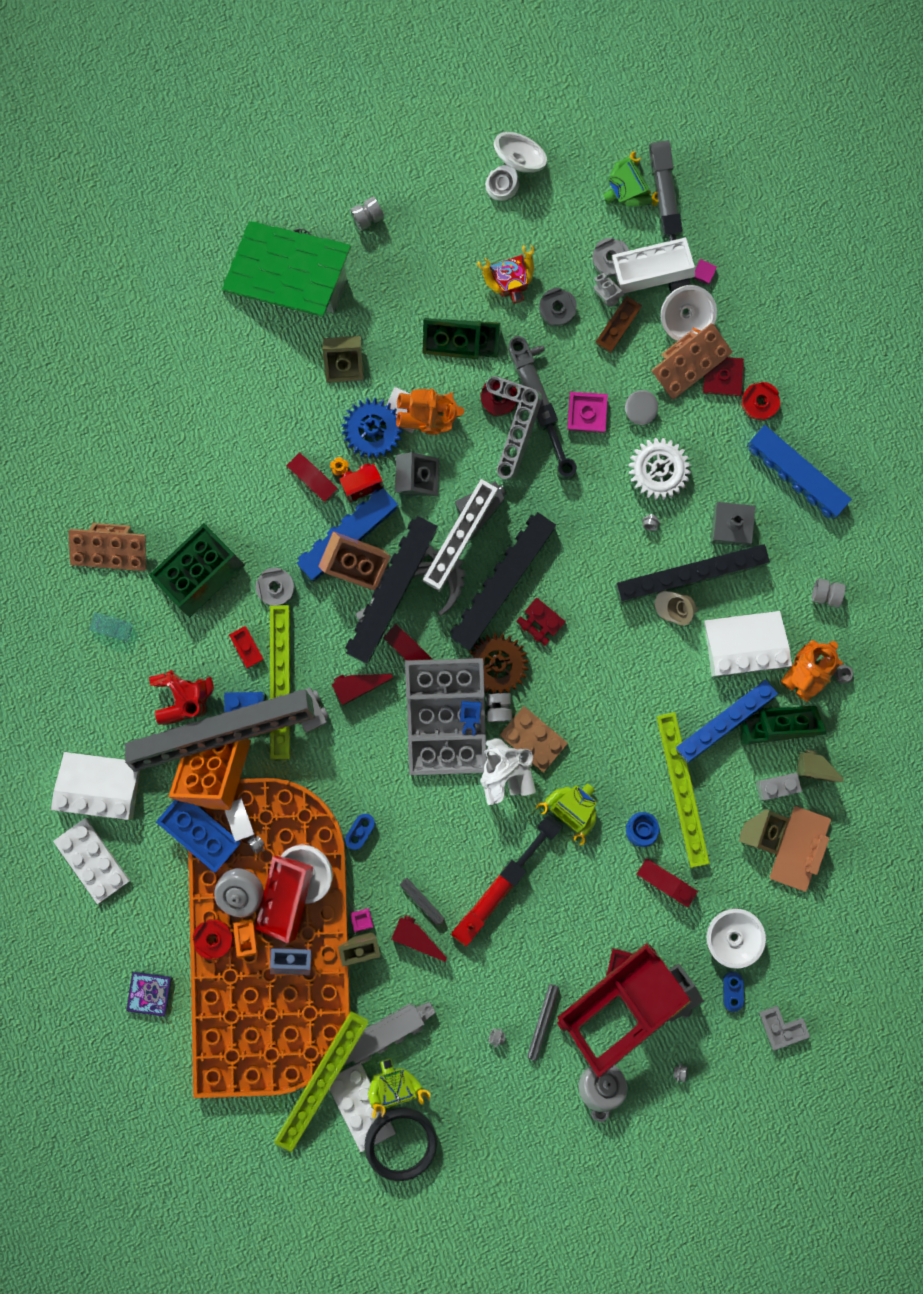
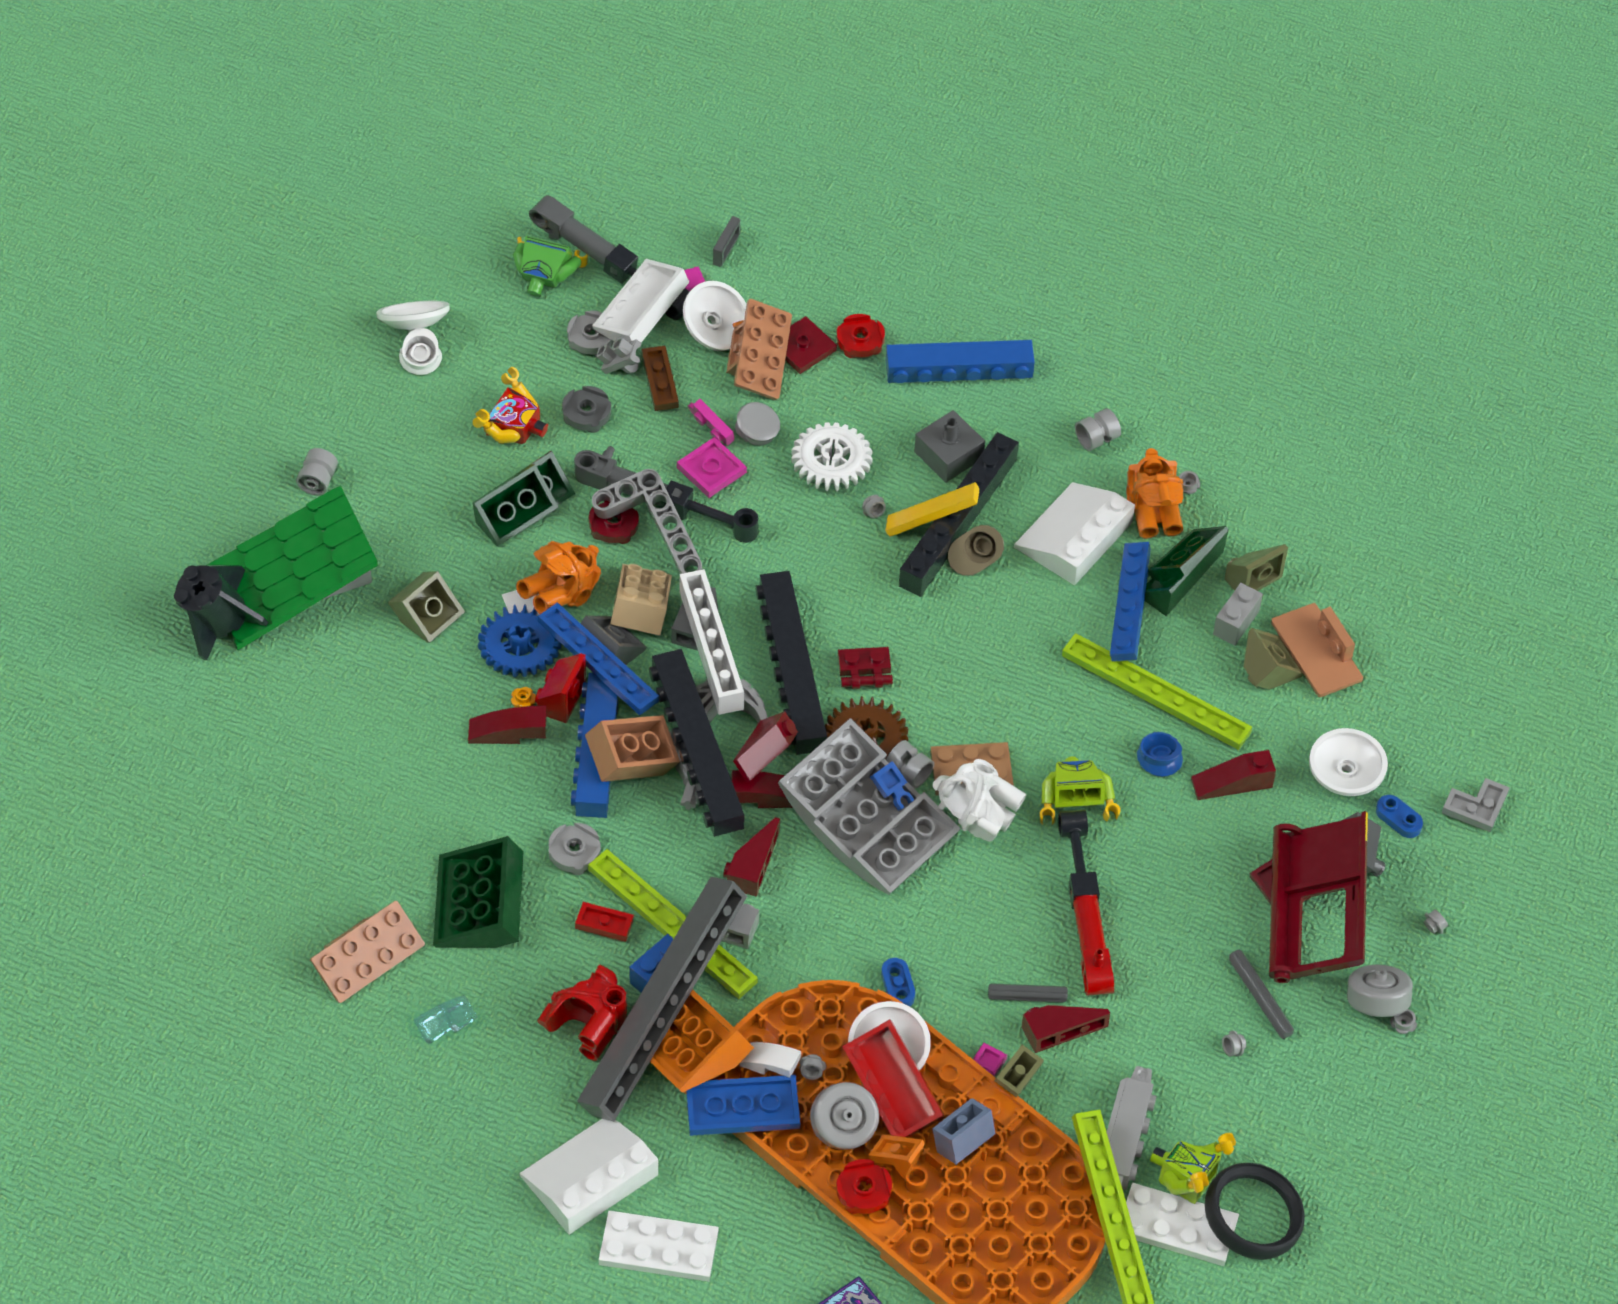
camera: 45 degrees left, 30 degrees down
none -> black brick [174,565,268,660]
none -> blue plate [538,602,659,716]
none -> tan slope [610,564,672,636]
none -> dark pink hinge [688,399,734,446]
none -> dark grey tile [713,216,741,267]
none -> slope [733,711,798,782]
none -> yellow tile [885,482,979,537]

